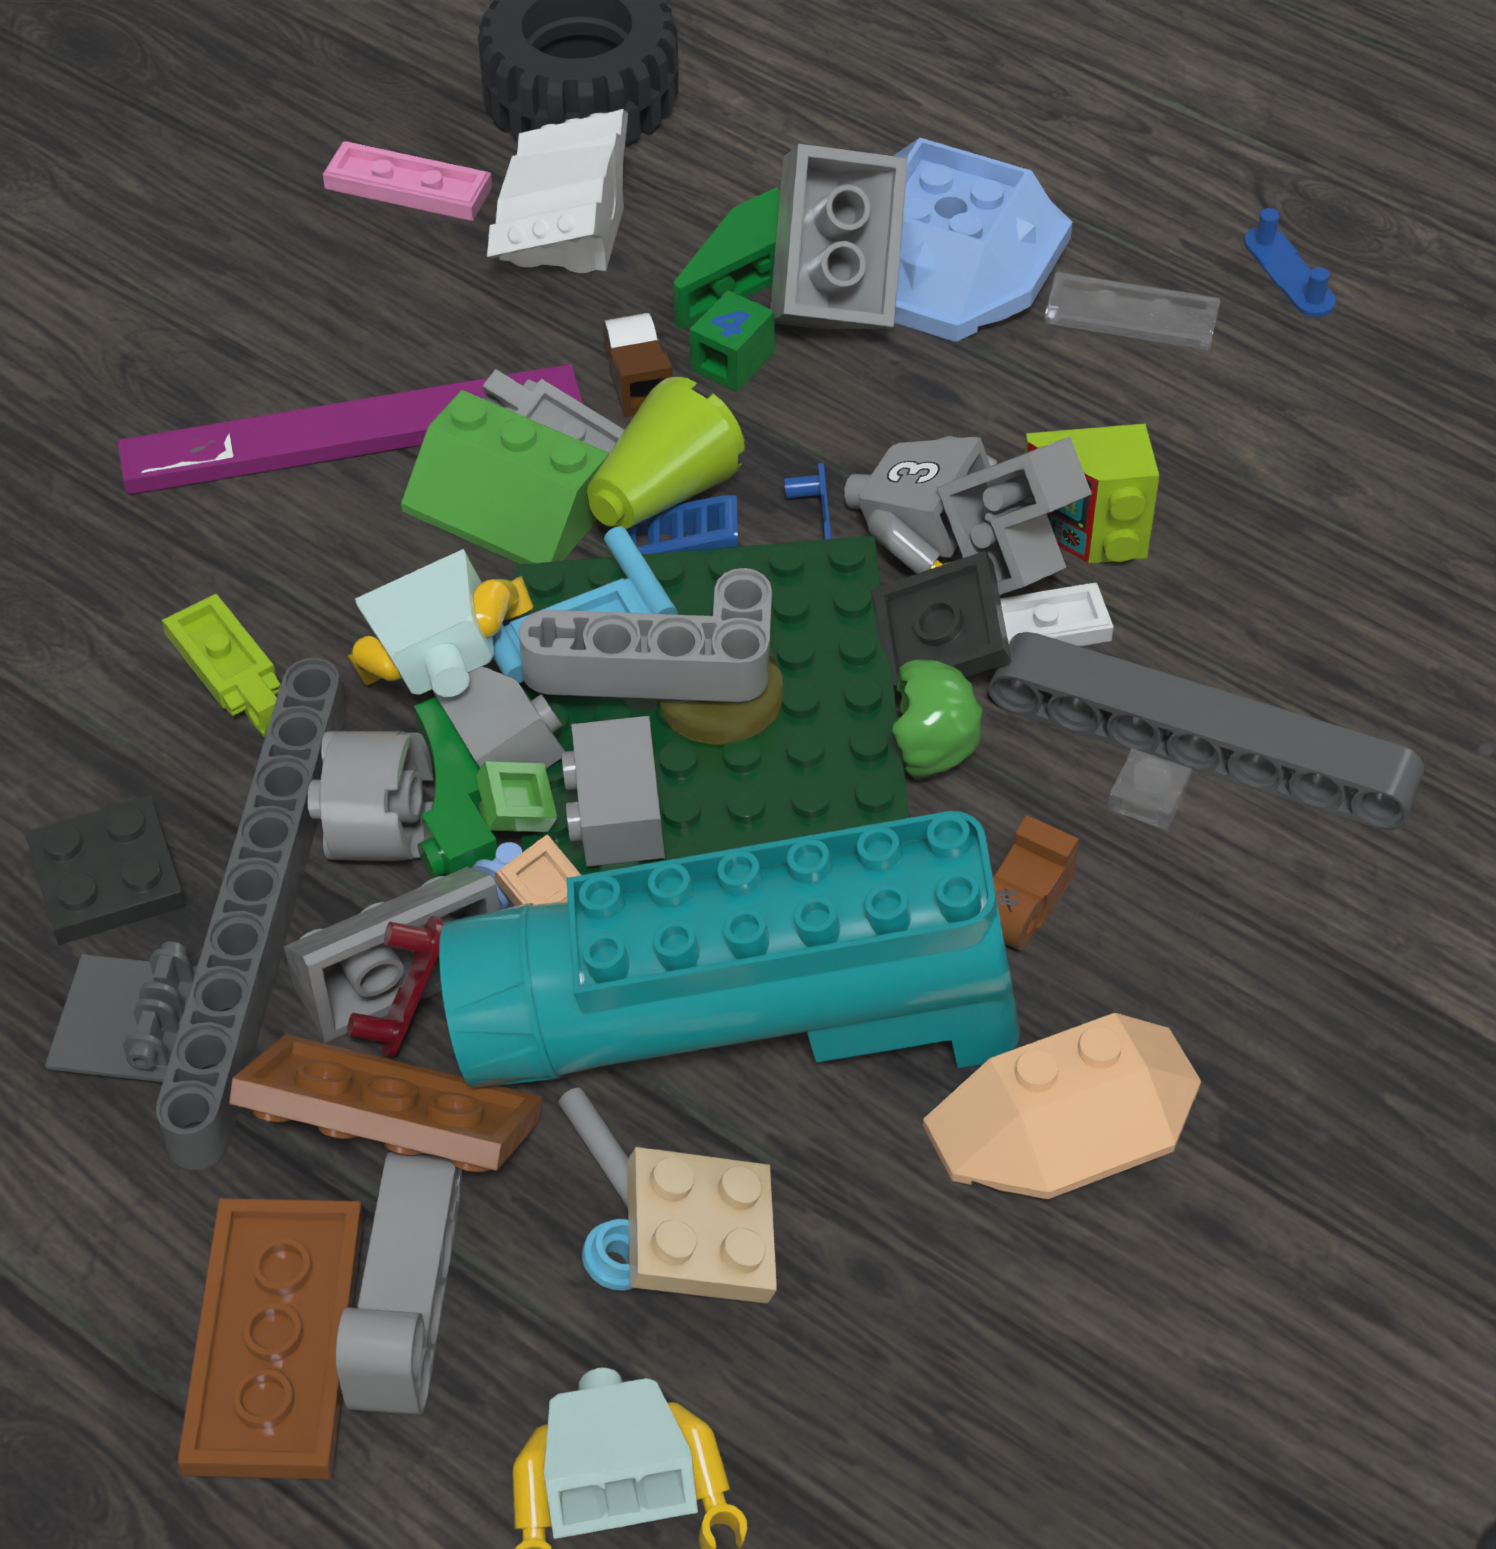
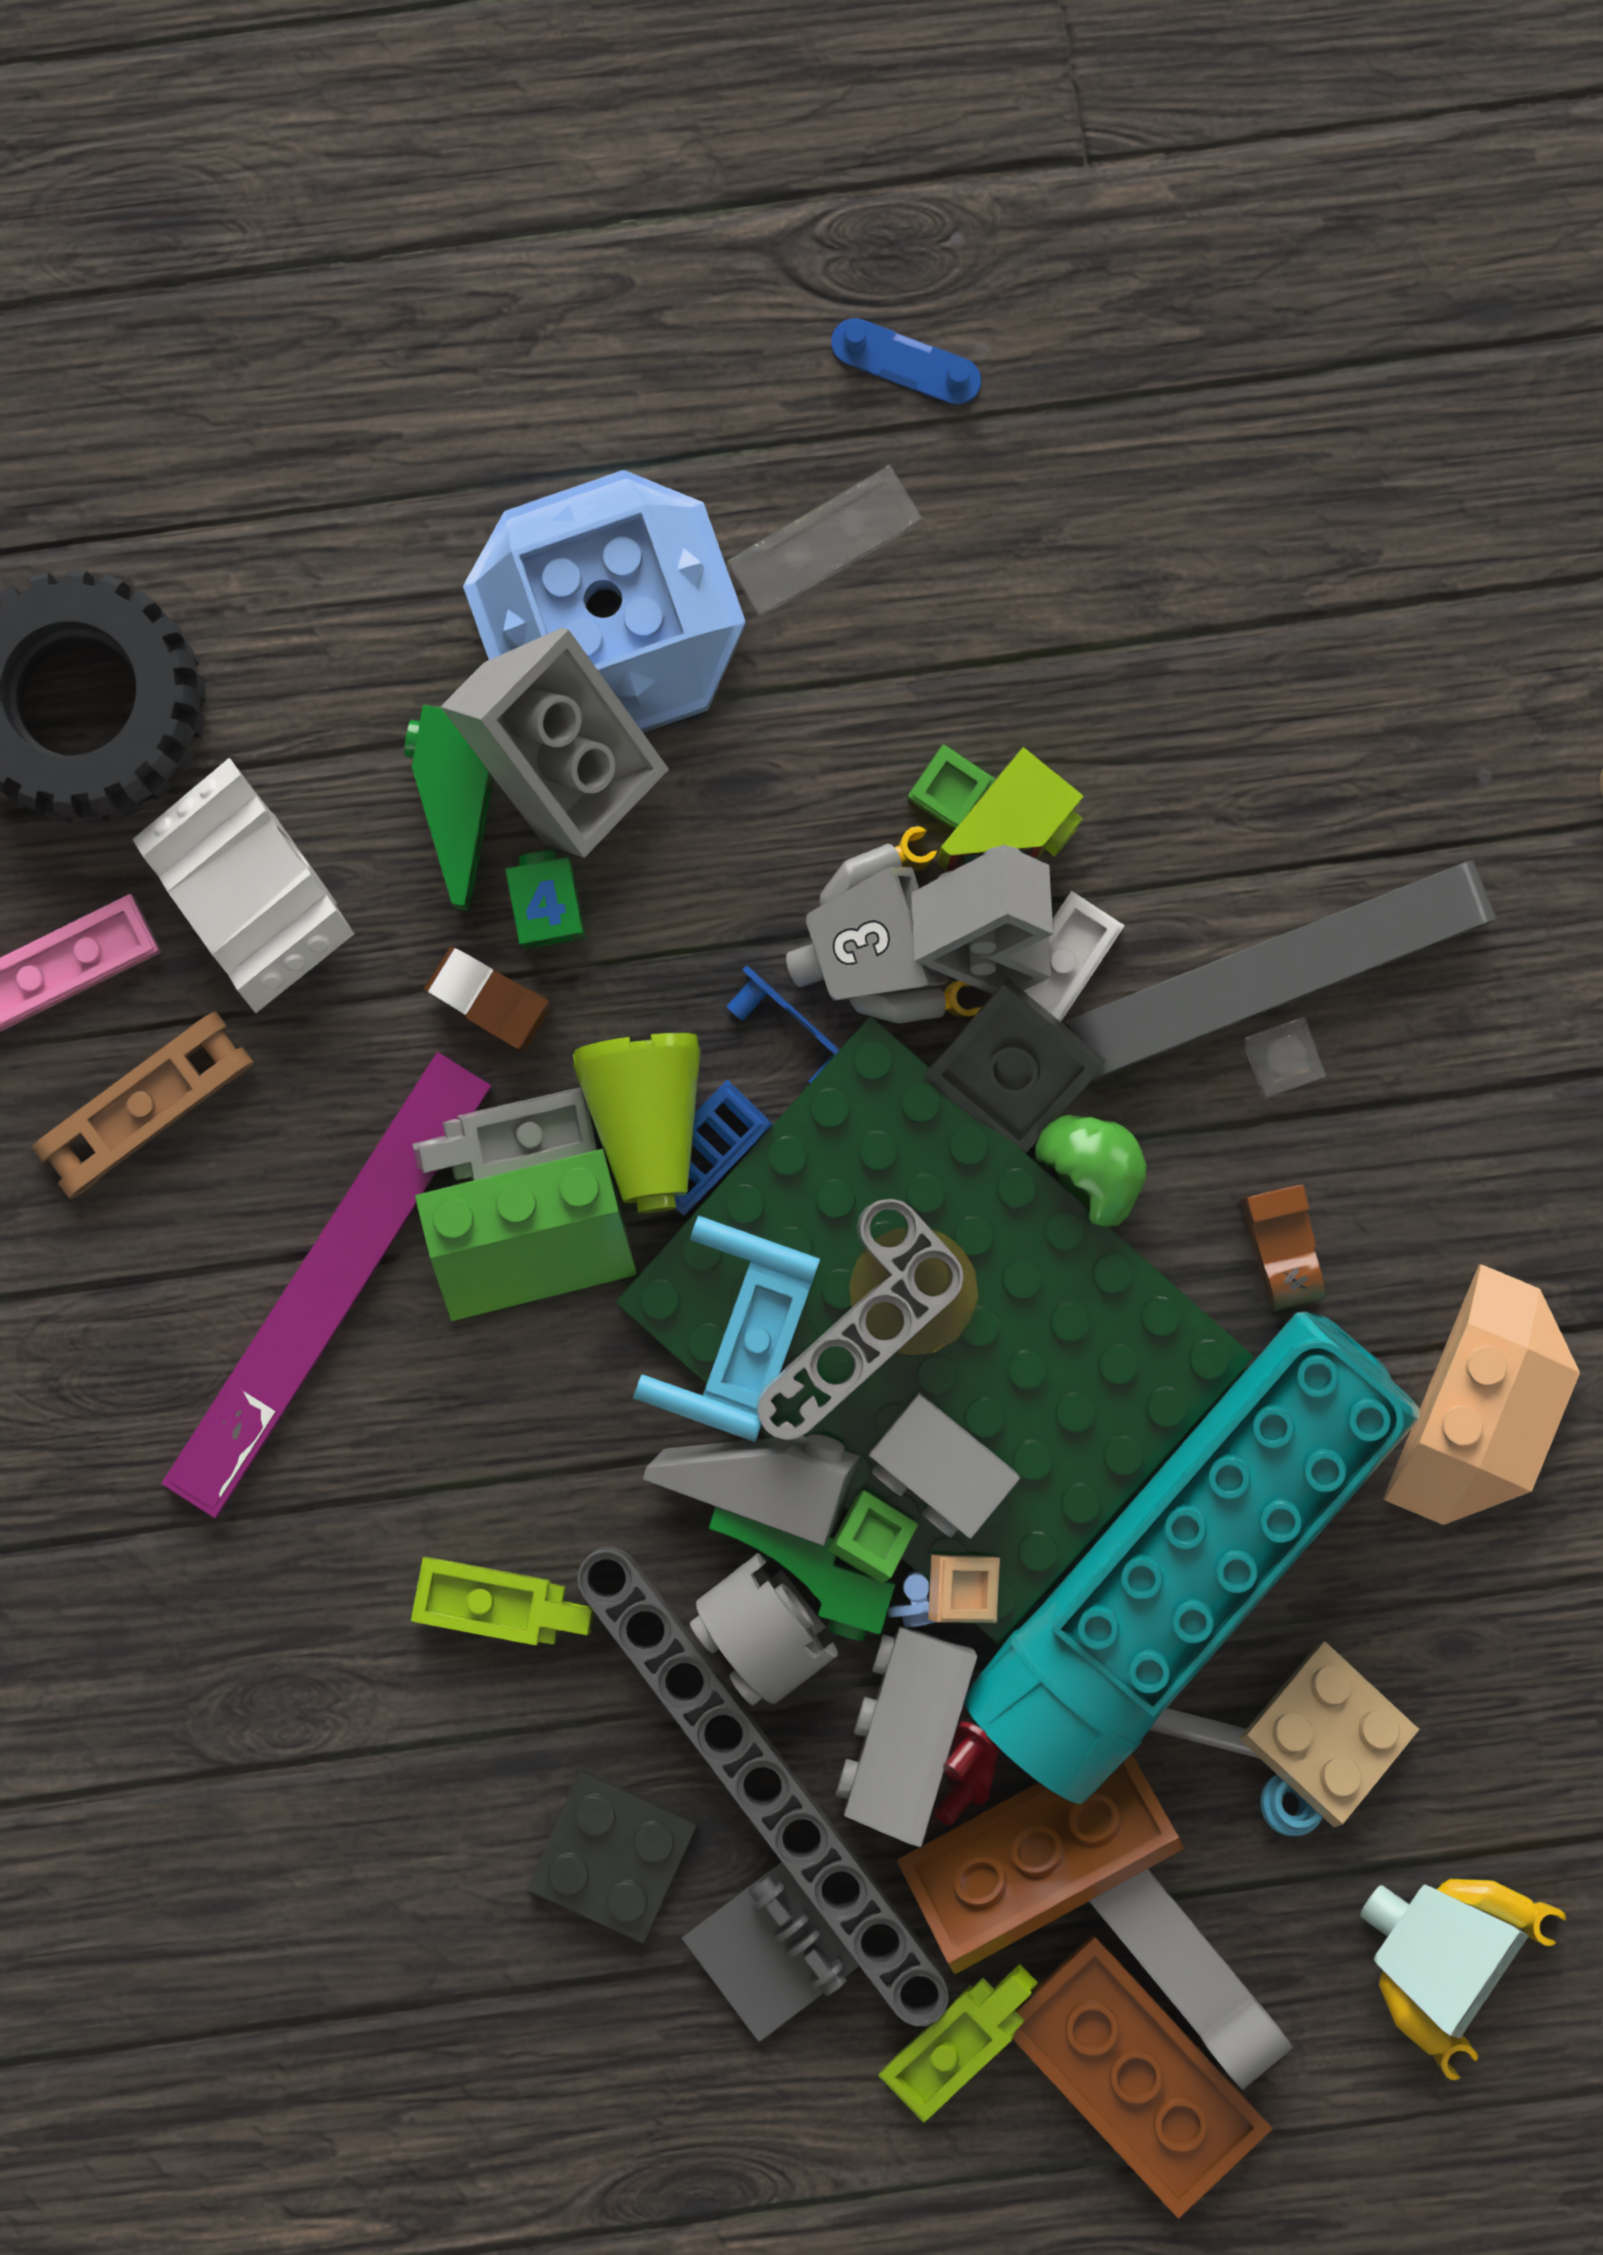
camera: 45 degrees left, 35 degrees up
light aqua torso [347,549,533,697] -> none
none -> medium nougat plate [32,1012,254,1199]
none -> lime hinge [878,1964,1038,2123]

